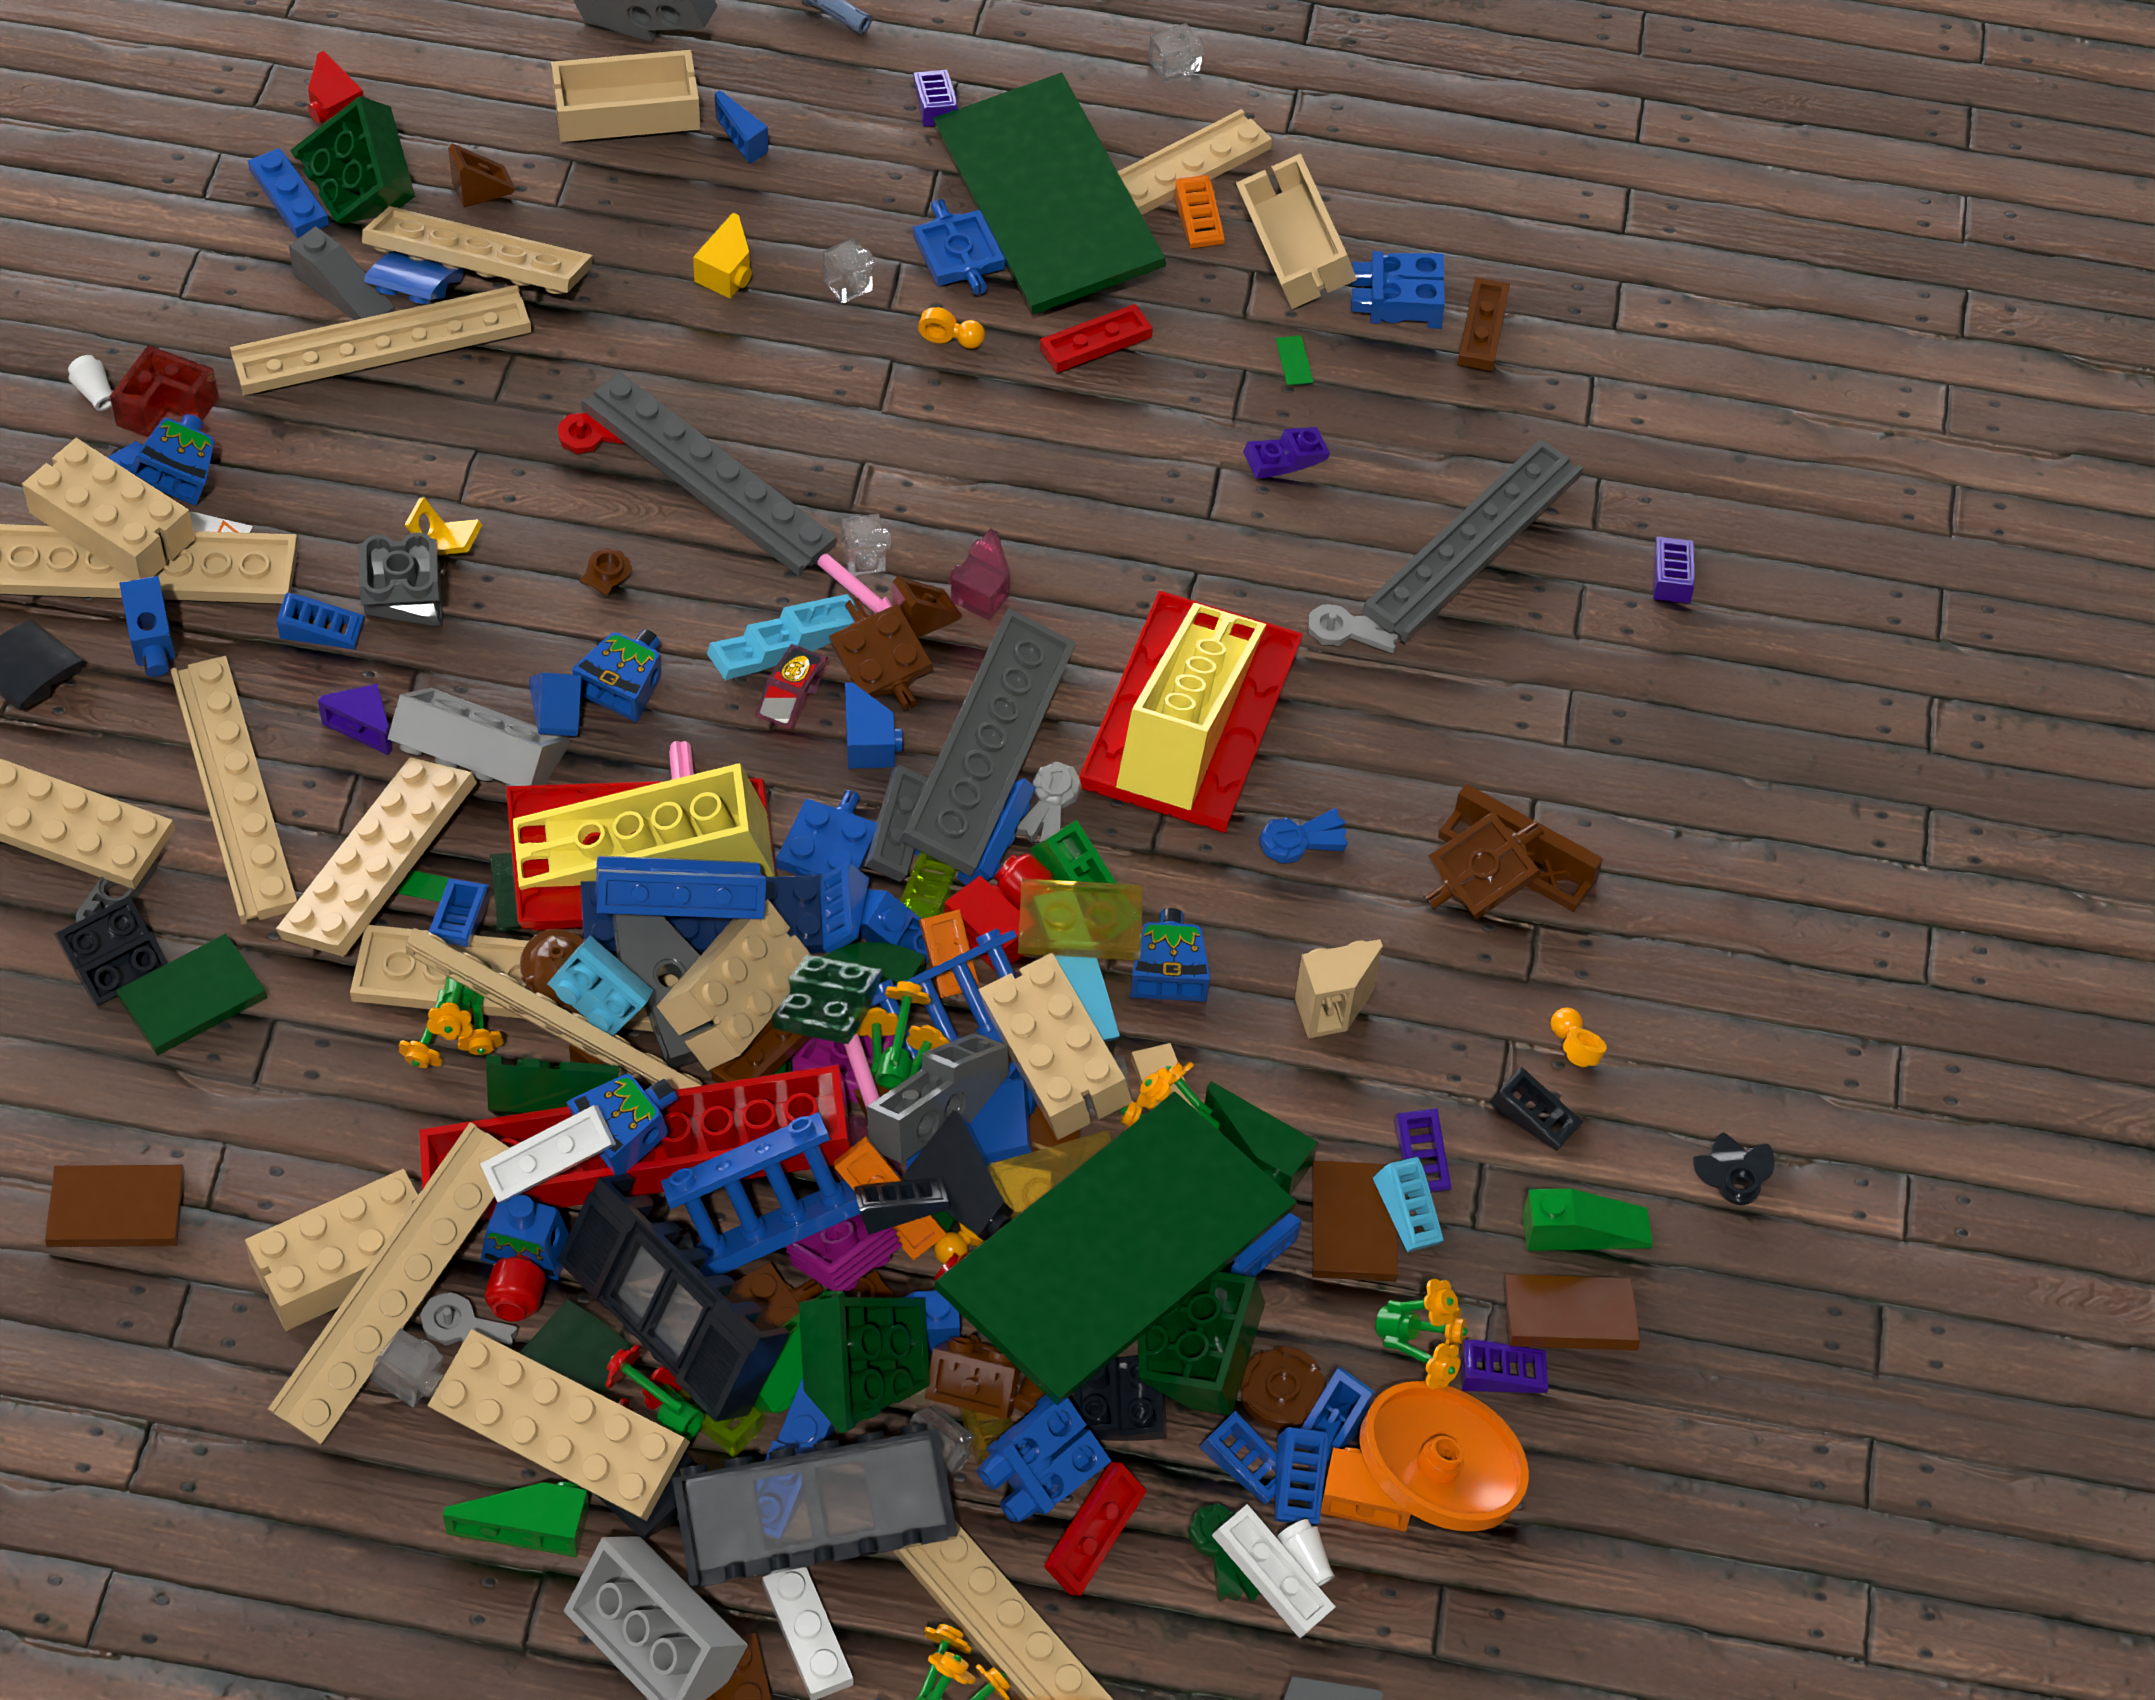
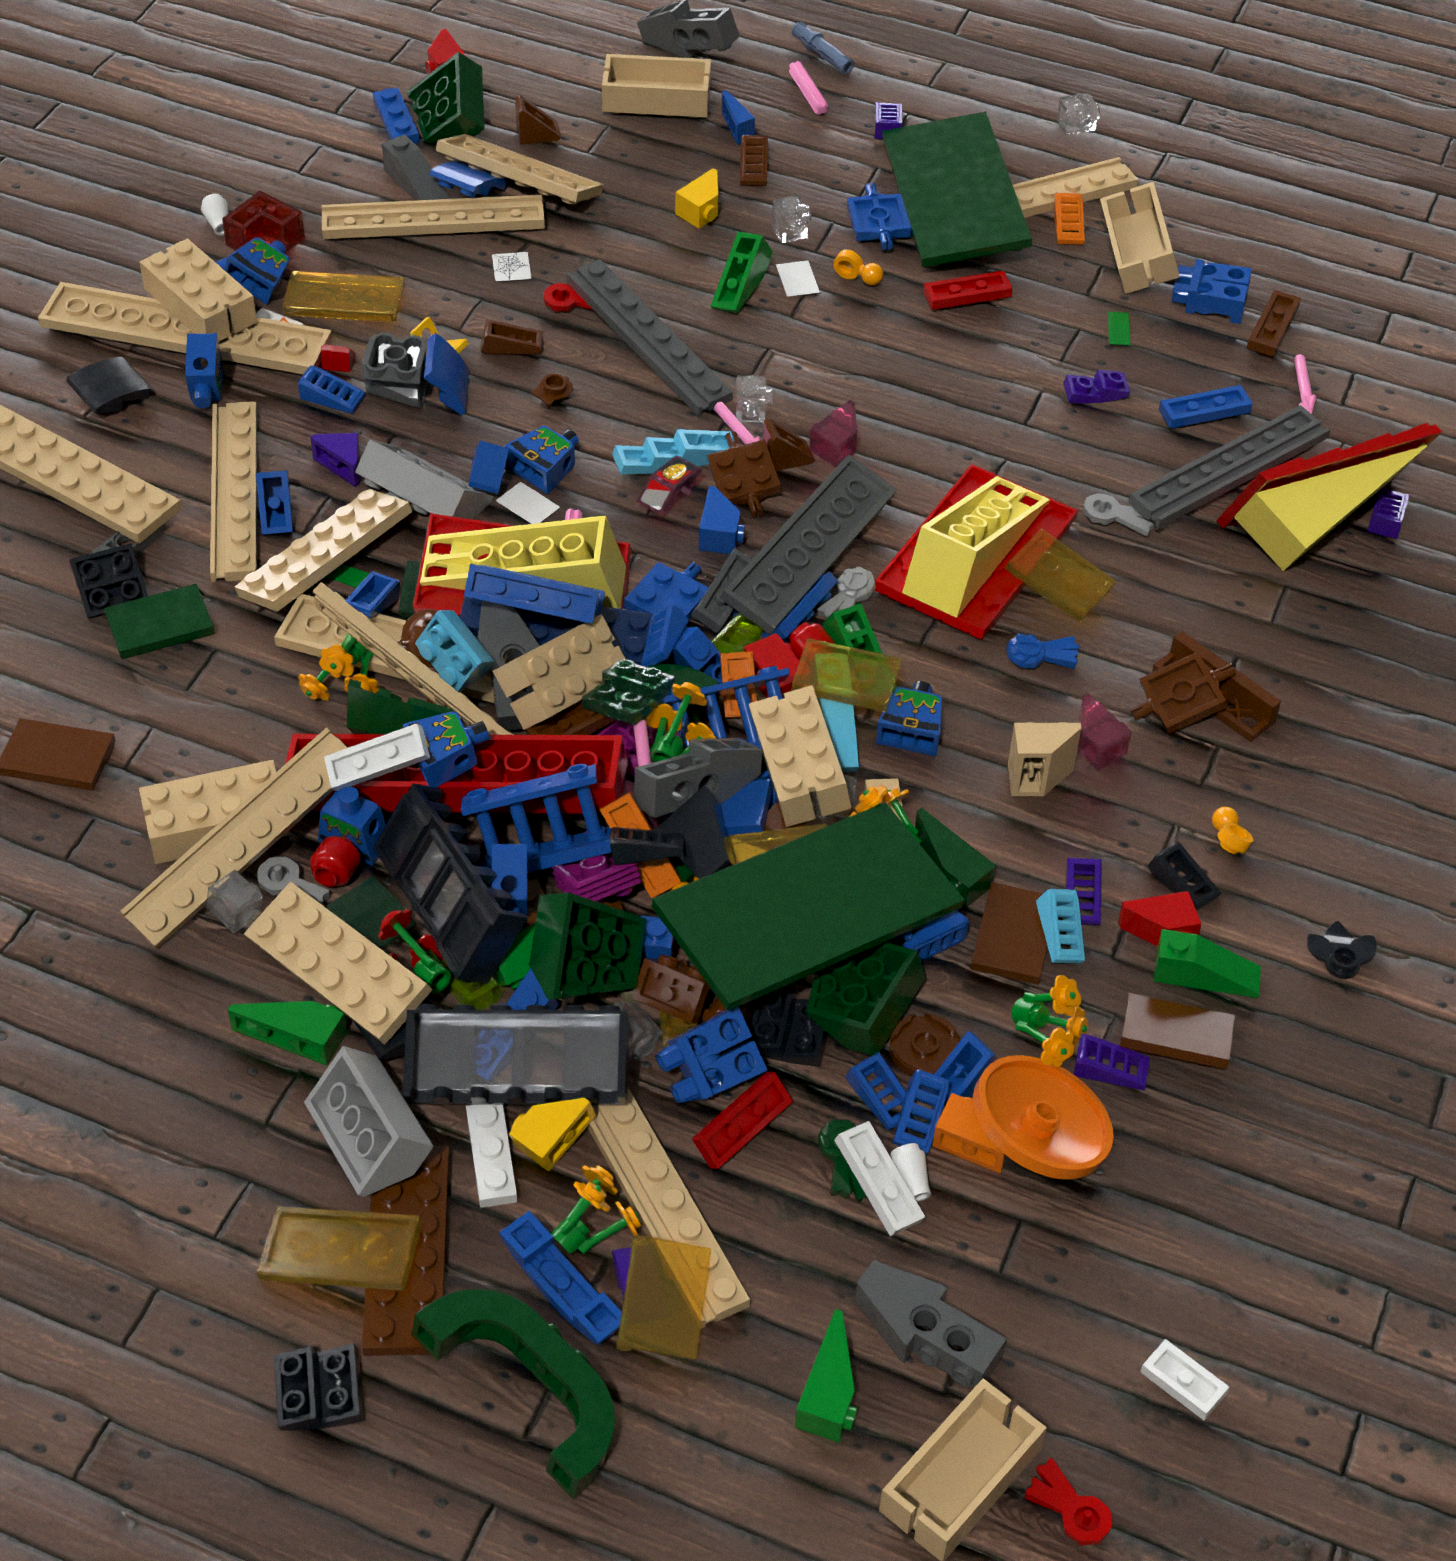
camera: 15 degrees right, 5 degrees down
none -> blue slope [256,470,293,534]
none -> clear yellow tile [282,271,404,322]
none -> red slope [321,344,356,373]
none -> blue slope [424,332,469,415]
none -> reddish brown slope [481,319,542,354]
none -> white sticker [492,252,531,281]
none -> blue torso [492,844,527,916]
none -> white sticker [496,482,560,524]
none -> yellow slope [509,1098,596,1172]
none -> green slope [710,231,773,313]
none -> reddish brown slope [740,135,768,186]
none -> white sticker [776,260,820,297]
none -> bright pink axle [789,61,828,115]
none -> clear yellow tile [1005,528,1116,622]
none -> clear pink slope [1077,693,1132,771]
none -> red slope [1118,891,1202,946]
none -> blue plate [1159,385,1253,429]
none -> light yellow piece [1216,423,1442,571]
none -> bright pink piece [1294,354,1316,414]

